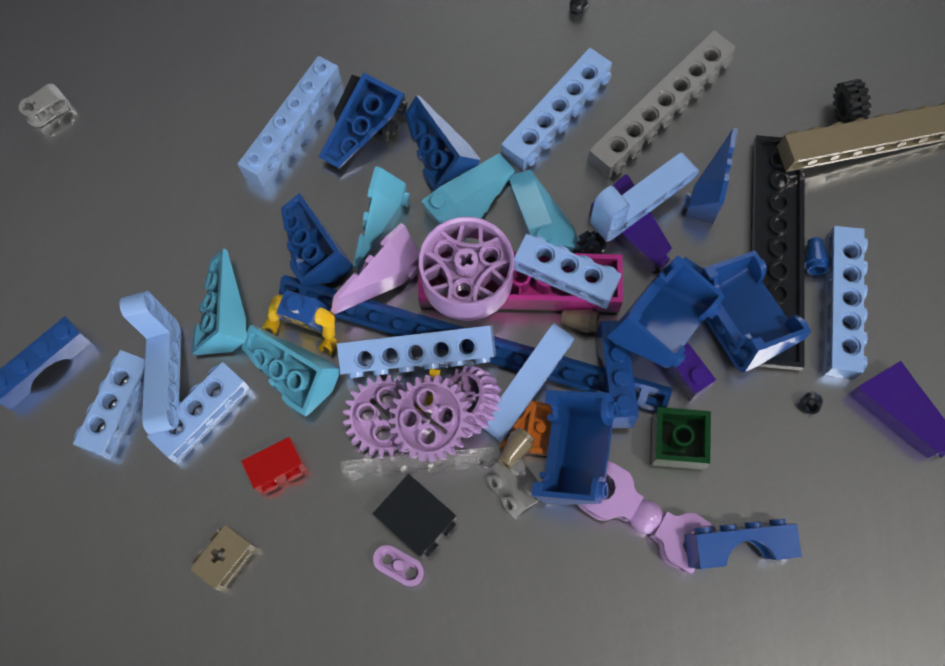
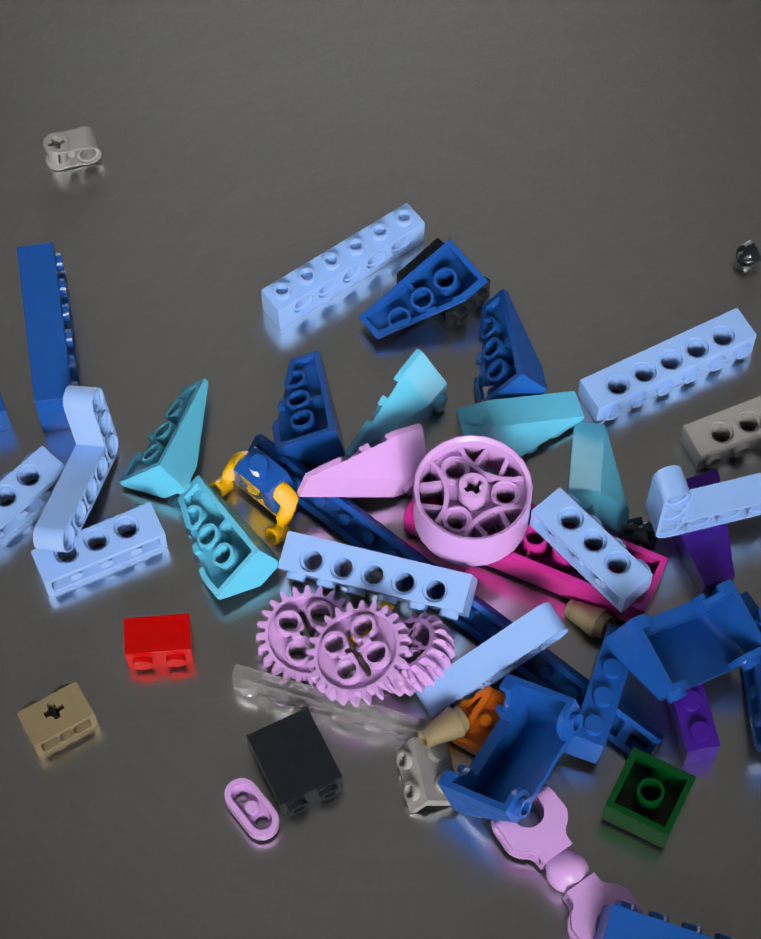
camera: 20 degrees right, 10 degrees down
none -> blue brick [17,242,81,433]

